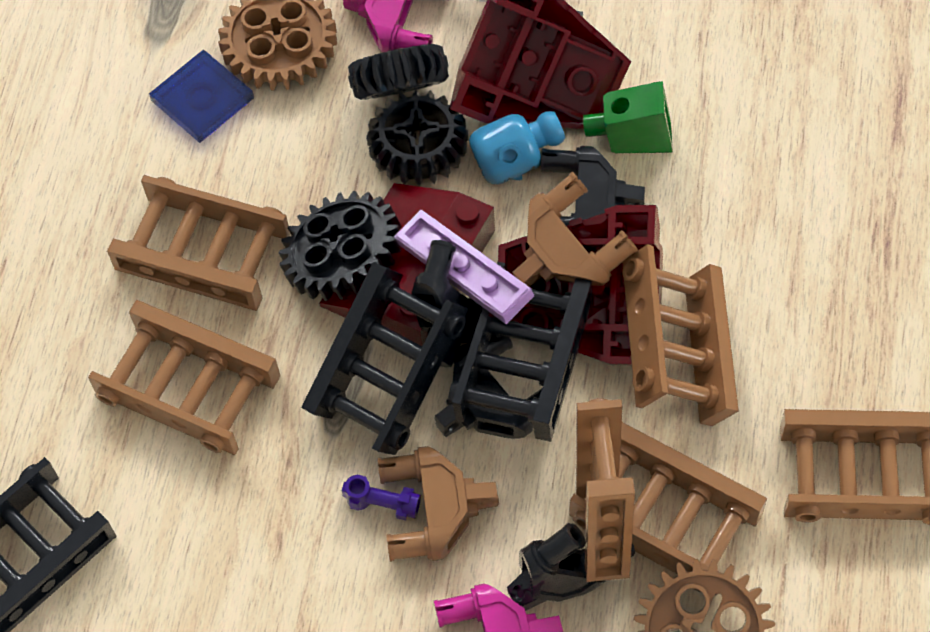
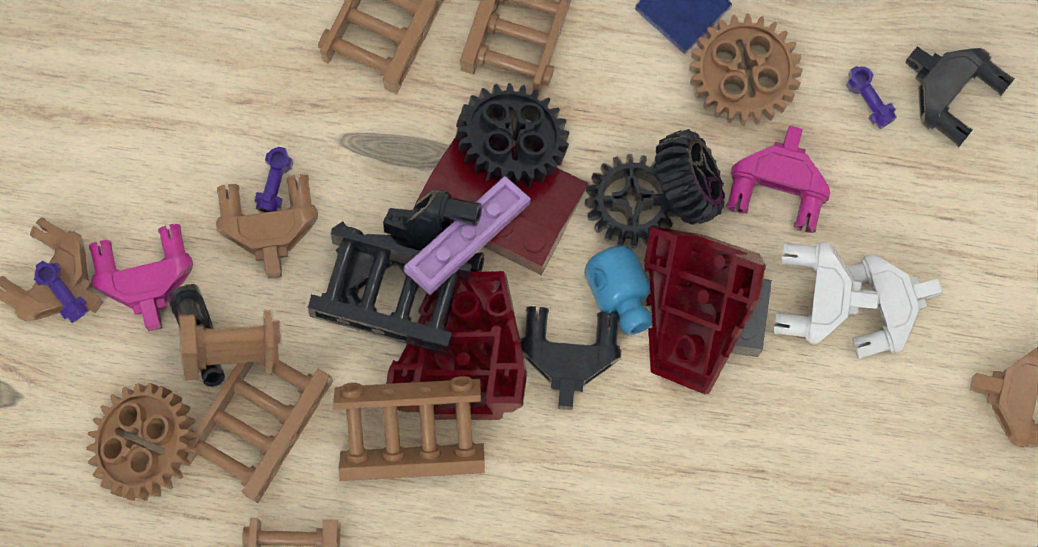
camera: 85 degrees right, 15 degrees up
black fence [301,262,469,455] -> none
medium nougat connector [512,172,638,287] -> none
green torso [583,81,673,154] -> none

